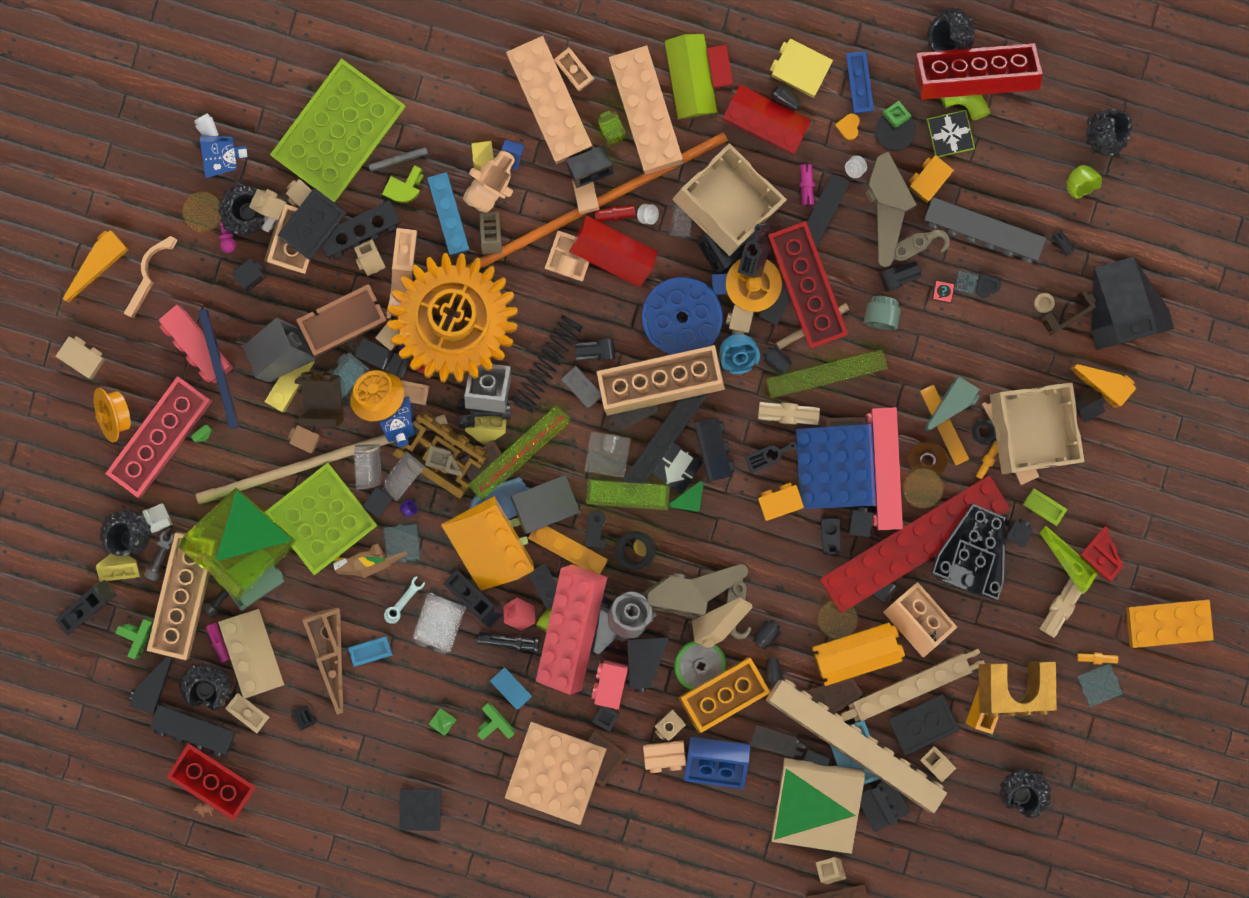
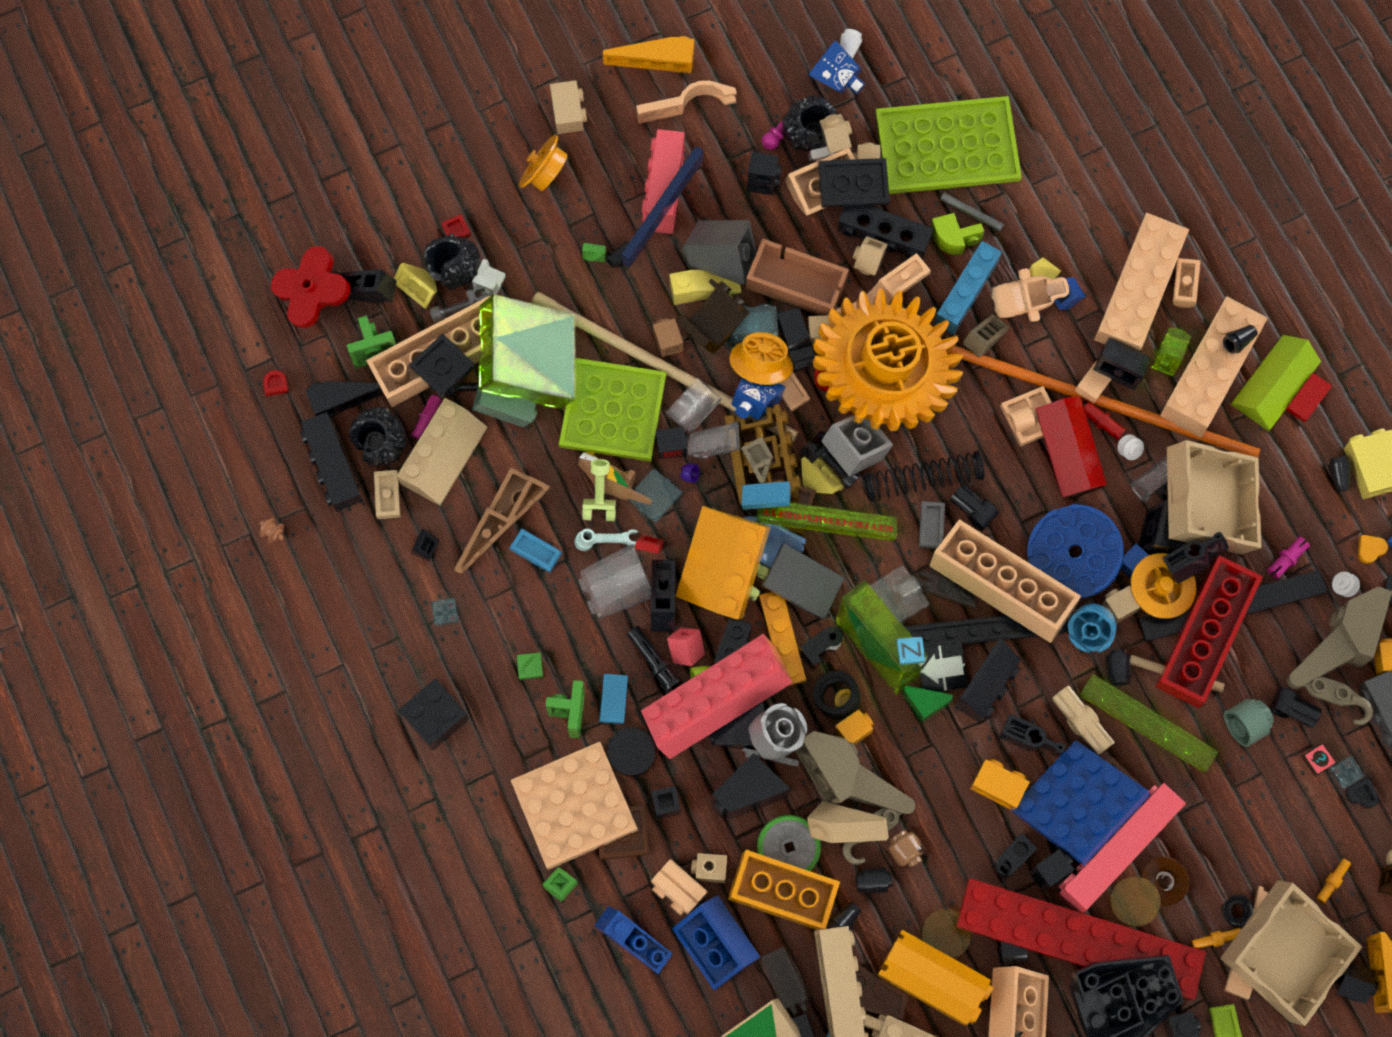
camera: 45 degrees right, 15 degrees down
coral brick [105,376,213,498] -> none
red slope [166,743,256,821] -> none
clear yellow tile [183,192,221,232] -> none
coral brick [591,659,628,710] -> none
red slope [722,85,812,156] -> none
light orange sticker [920,385,969,465] -> none
sand green slope [923,376,980,432] -> none
none -> red tile [263,370,289,396]
none -> red plant [271,246,350,329]
none -> black tile [409,333,476,398]
none -> clear light blue tile [431,598,459,626]
none -> red tile [441,214,471,239]
none -> bright green tile [542,867,578,902]
none -> yellowish green bar [582,459,616,521]
none -> blue slope [594,906,673,974]
none -> black pin [605,241,629,268]
none -> black tile [608,728,656,777]
none -> red tile [635,535,664,554]
none -> dark azure tile [741,481,791,510]
none -> light orange brick [834,709,873,745]
none -> medium nougat head [888,830,925,868]
none -> medium azure tile [897,637,925,665]
none -> black cone [1222,325,1258,354]
none -> light orange bar [1316,858,1351,904]

